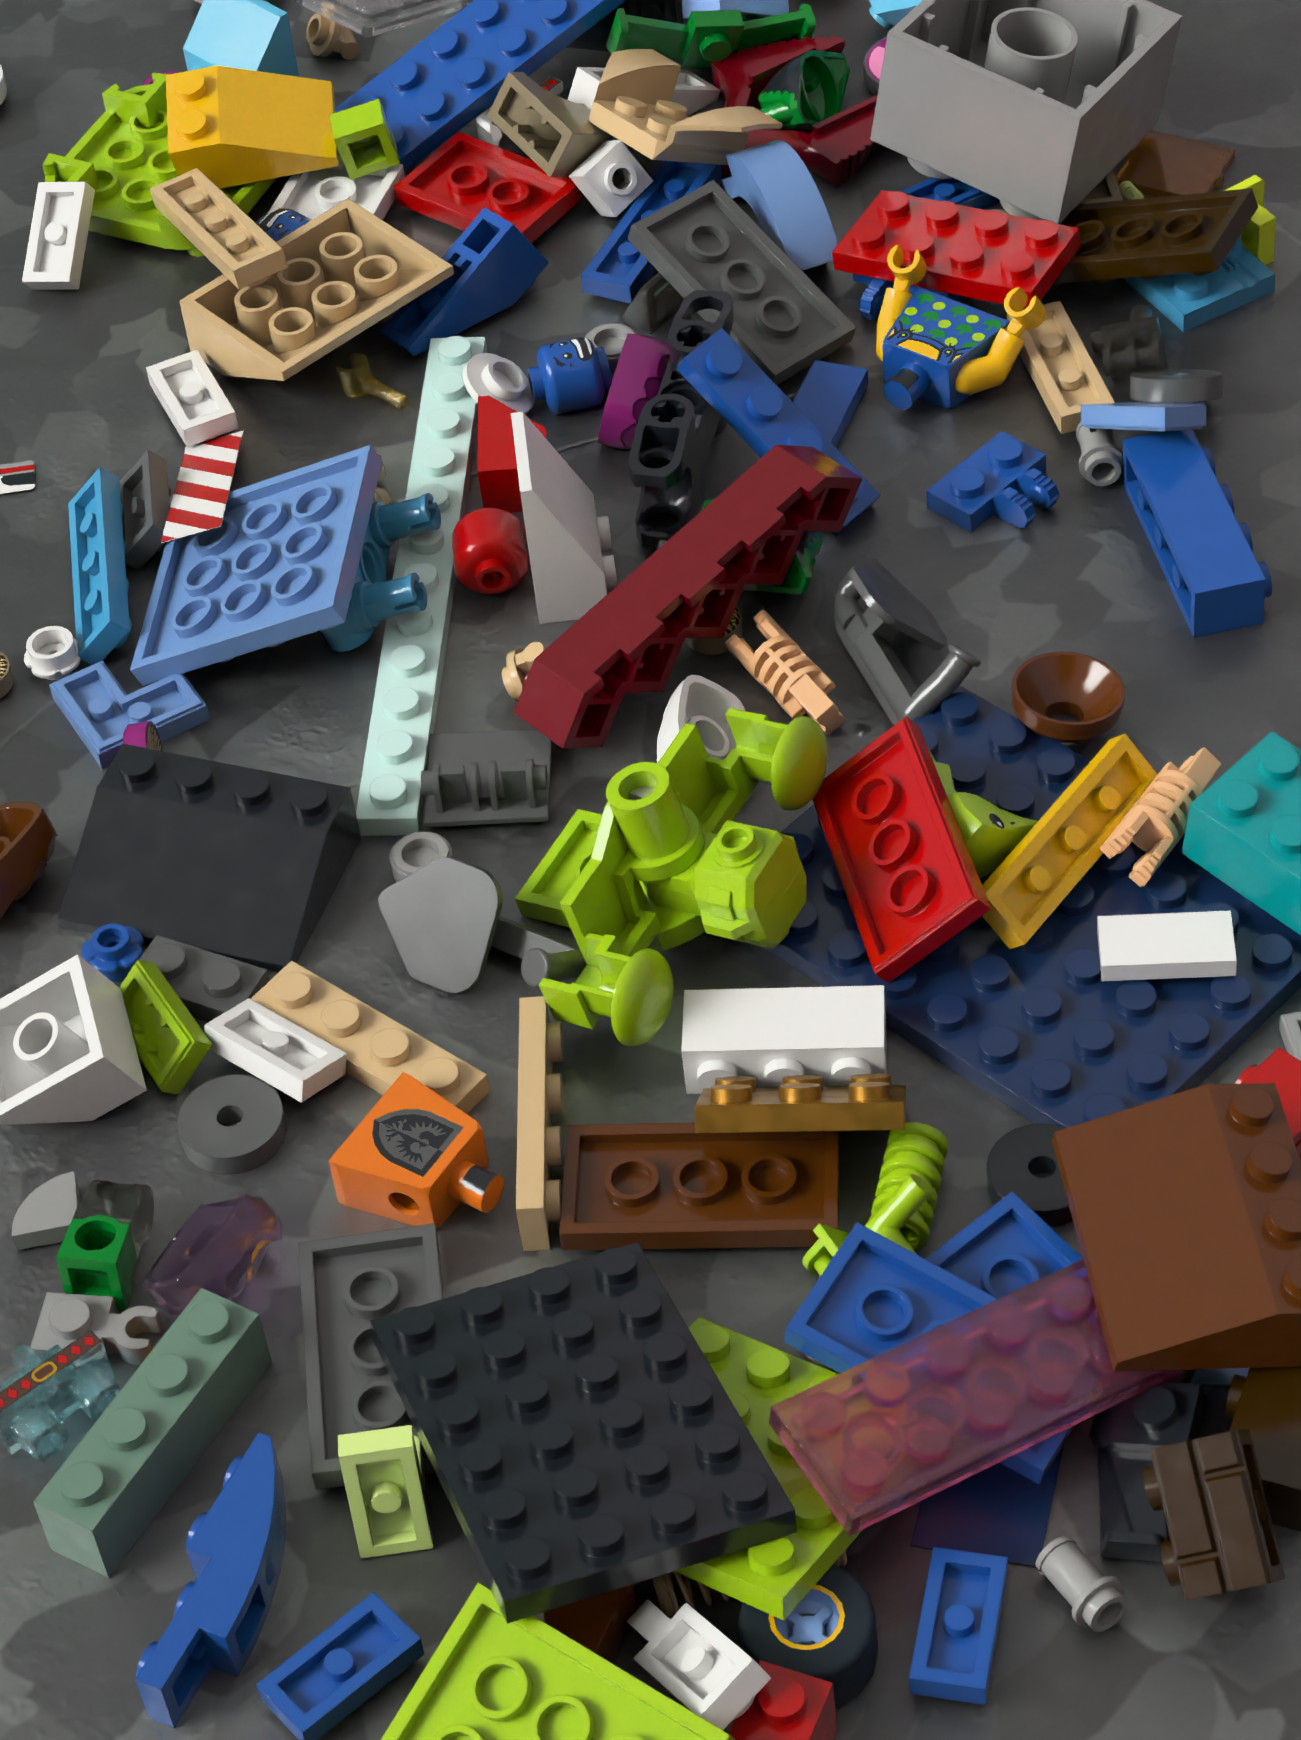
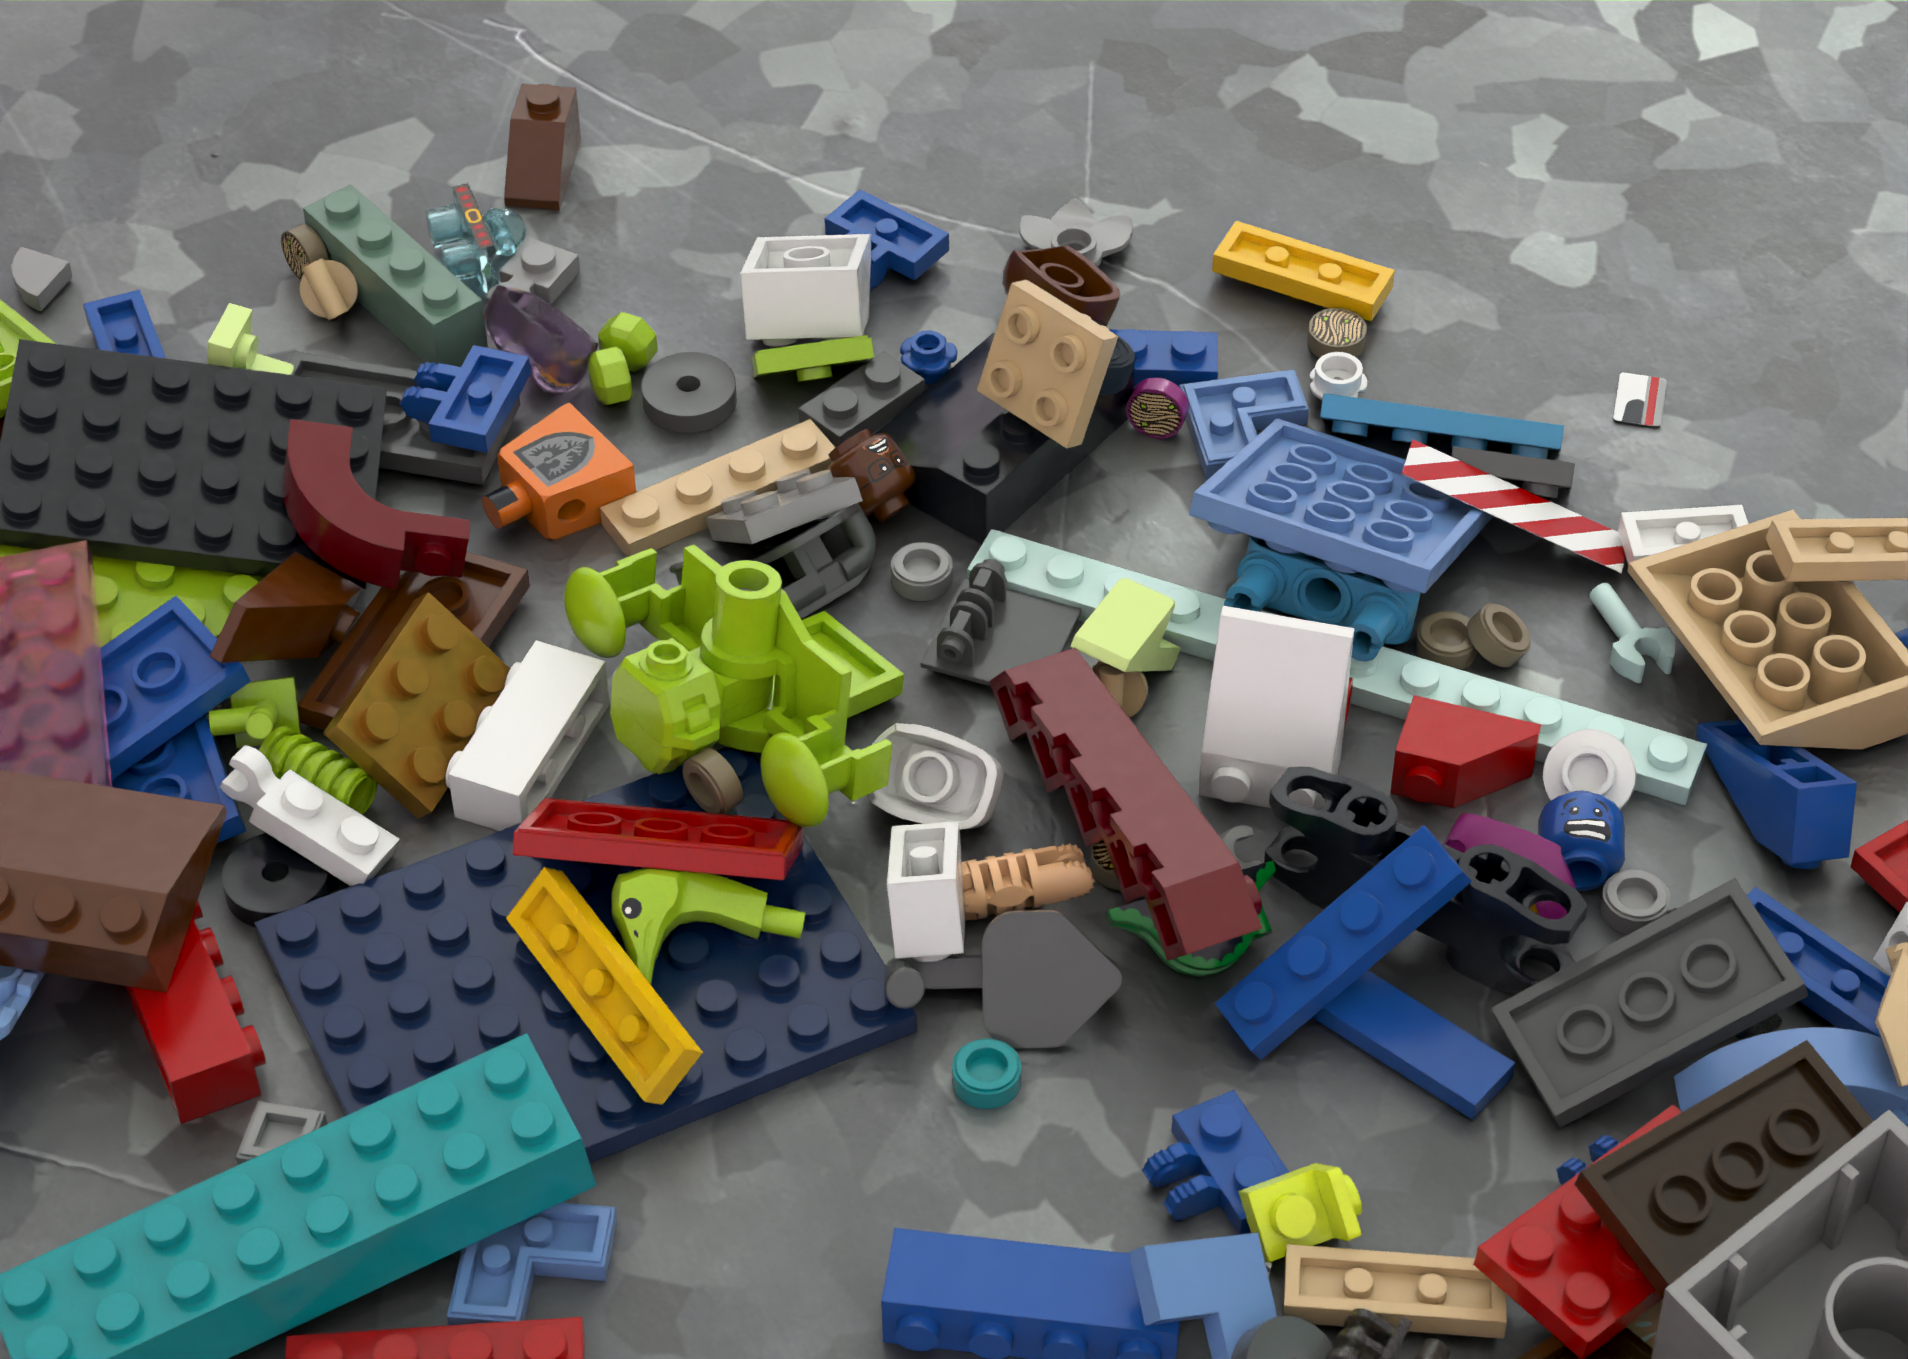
camera: 105 degrees right, 0 degrees up
light grey tile [12,1171,82,1251] -> none
green leg [56,1180,154,1311] -> none
blue slope [135,1432,286,1728] -> none
white plate [204,998,347,1103] -> none
clear yellow hand [336,353,409,409] -> none
tan plate [516,996,564,1251] -> none
torso [876,245,1045,410] -> none
reddish brown piece [1011,651,1125,745] -> none
white tile [1097,911,1237,981] -> none
light nougat hinge [1100,747,1222,887] -> none
none -> reddish brown slope [209,552,362,663]
none -> white plate [220,745,400,886]
none -> tile [281,224,330,281]
none -> dark red arch [283,419,471,590]
none -> tan plate [300,258,359,321]
none -> blue hinge [399,345,531,453]
none -> lime tile [588,346,633,406]
none -> lime tile [598,312,658,372]
none -> dark tan tile [683,748,744,814]
none -> light grey plate [705,469,863,544]
none -> reddish brown head [827,429,916,523]
none -> white slope [887,821,965,962]
none -> teal tile [952,1039,1022,1109]
none -> tan plate [977,280,1135,448]
none -> yellowish green slope [1070,578,1181,672]
none -> plate [1109,329,1218,387]
none -> neon yellow bracket [1238,1163,1362,1262]
none -> dark brown plate [1574,1040,1874,1299]
none -> light aqua bar [1589,583,1675,683]

